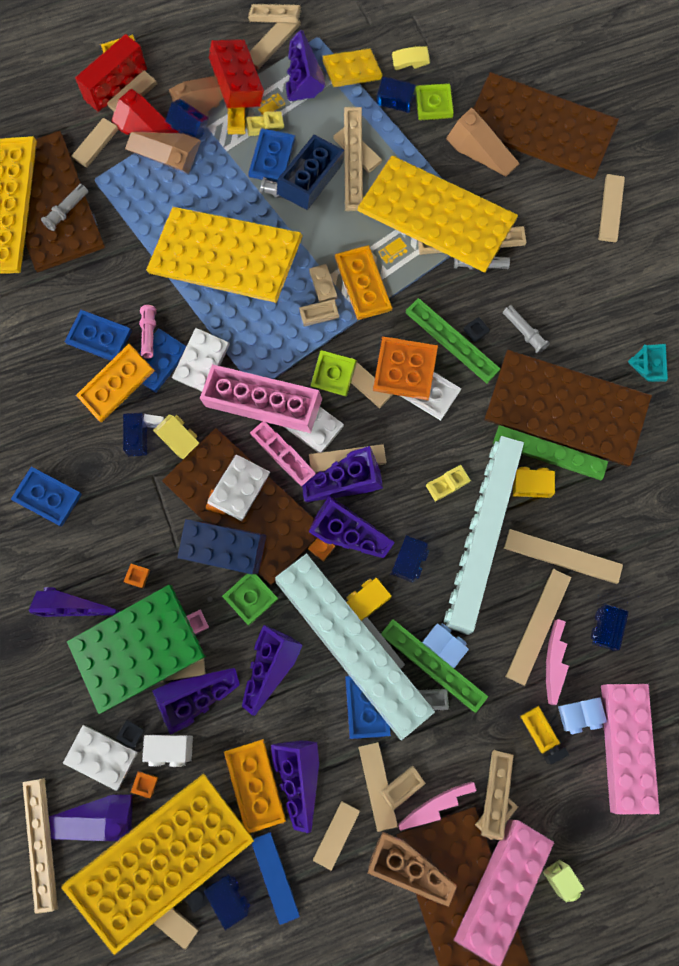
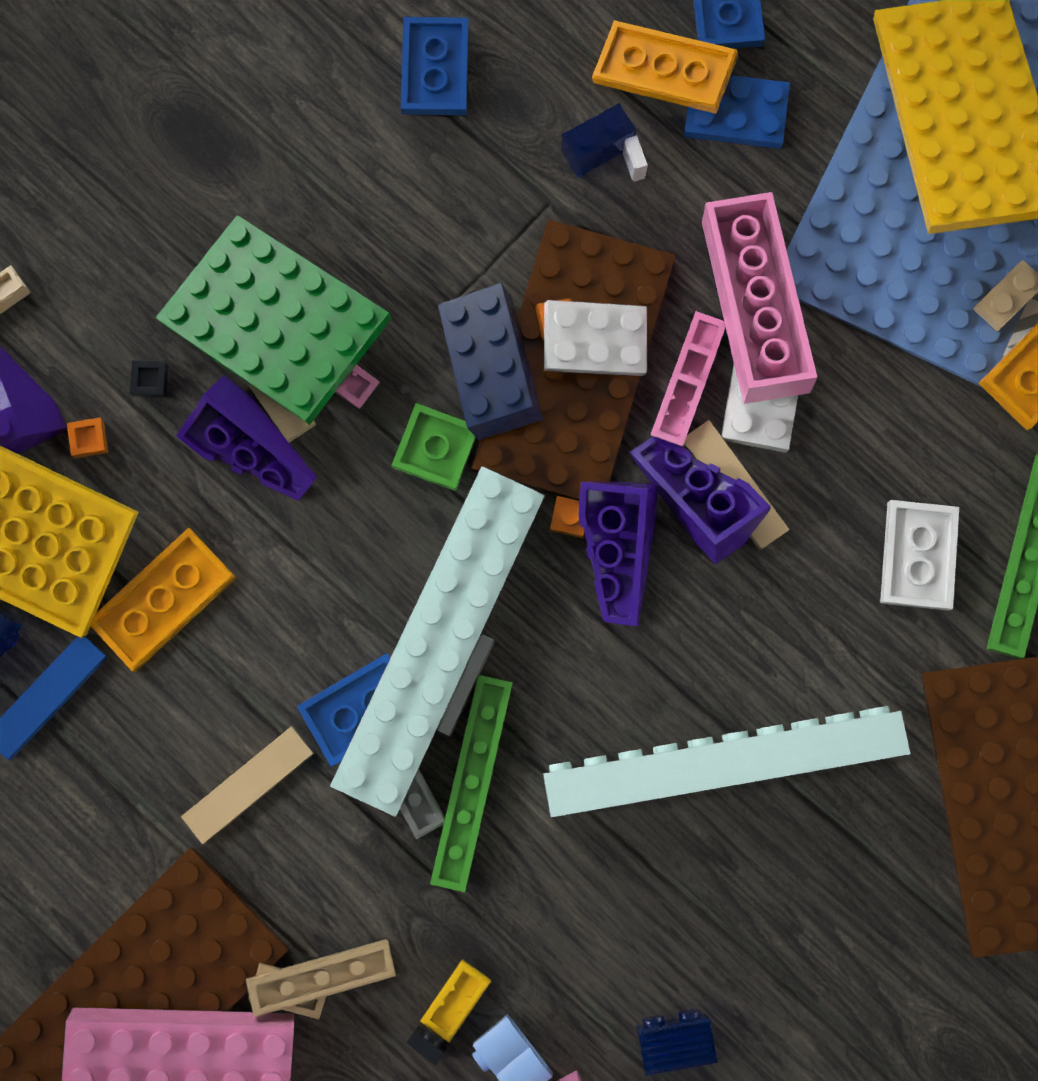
camera: 65 degrees right, 5 degrees up
dark purple wedge [29,587,120,617] -> none
white plate [63,725,138,791] -> none
orange plate [124,563,150,589] -> none
bright pink pin [139,305,157,359] -> none
white brick [143,735,193,767] -> none
light yellow brick [153,415,199,459] -> none
white plate [172,328,230,392] -> none
dark purple wedge [242,625,302,716] -> none
dark purple wedge [271,740,319,833] -> none
tan tile [299,299,339,326] -> none
lime plate [310,350,357,397] -> none
tan tile [313,801,360,871] -> none
yellow brick [346,578,391,621] -> none
tan tile [351,358,393,408] -> none
medium nougat wedge [368,832,456,907] -> none
orange plate [373,337,438,400] -> none
tan tile [380,766,426,810] -> none
clear blue brick [391,535,429,583] -> none
bright pink slope [398,782,476,831] -> none
light blue brick [422,624,469,668] -> none
light yellow slope [426,465,471,502] -> none
bright green plate [493,425,608,480] -> none
tan tile [504,529,623,584] -> none
tan tile [505,569,571,686] -> none
yellow brick [513,467,555,498] -> none
bright pink slope [546,619,569,705] -> none

